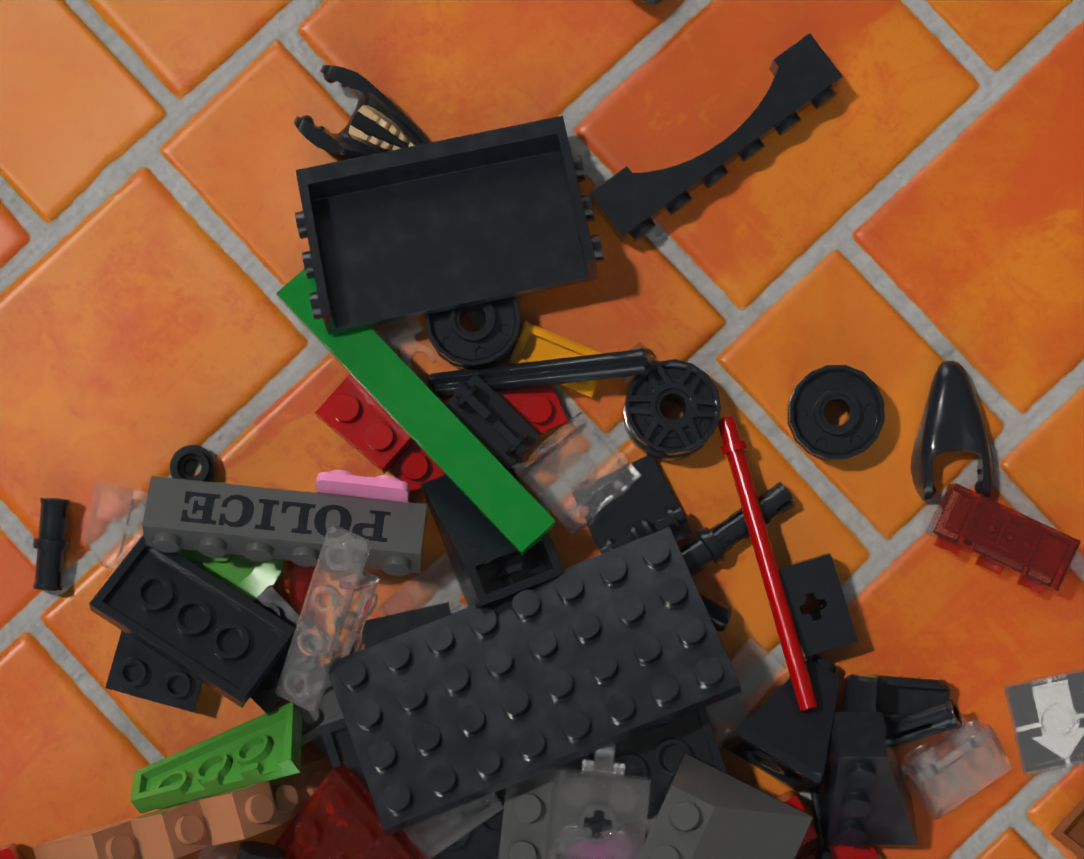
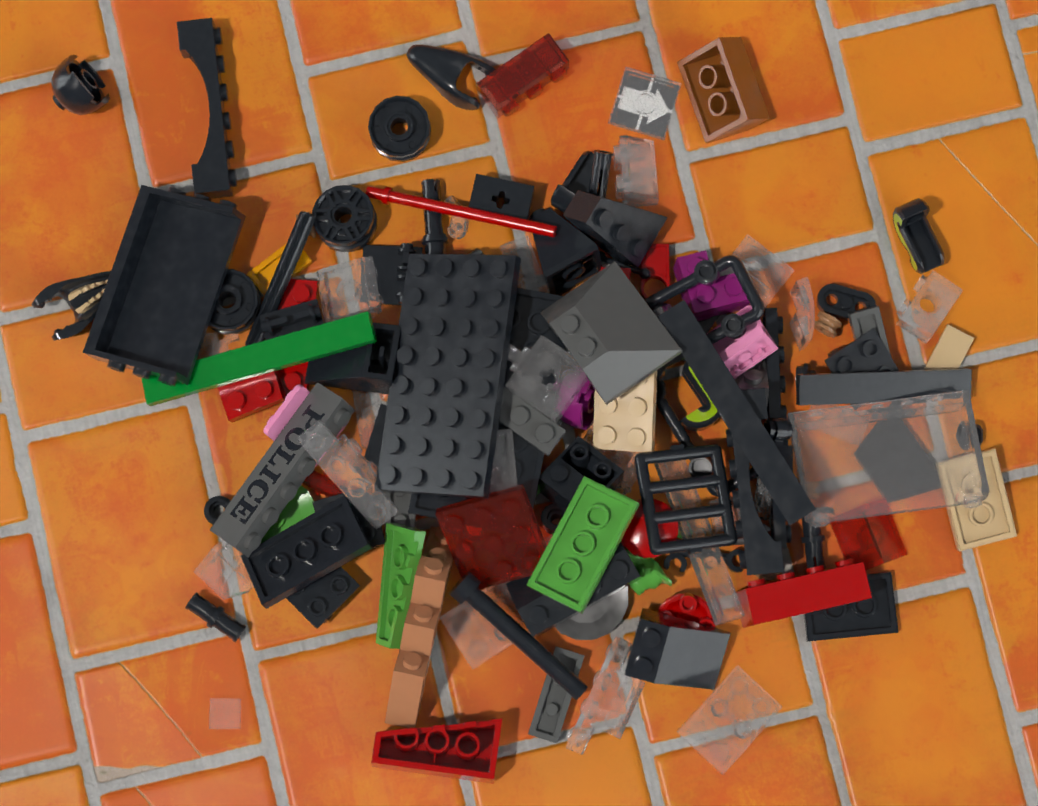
camera: 65 degrees left, 5 degrees down
none -> clear arm [444,195,470,239]

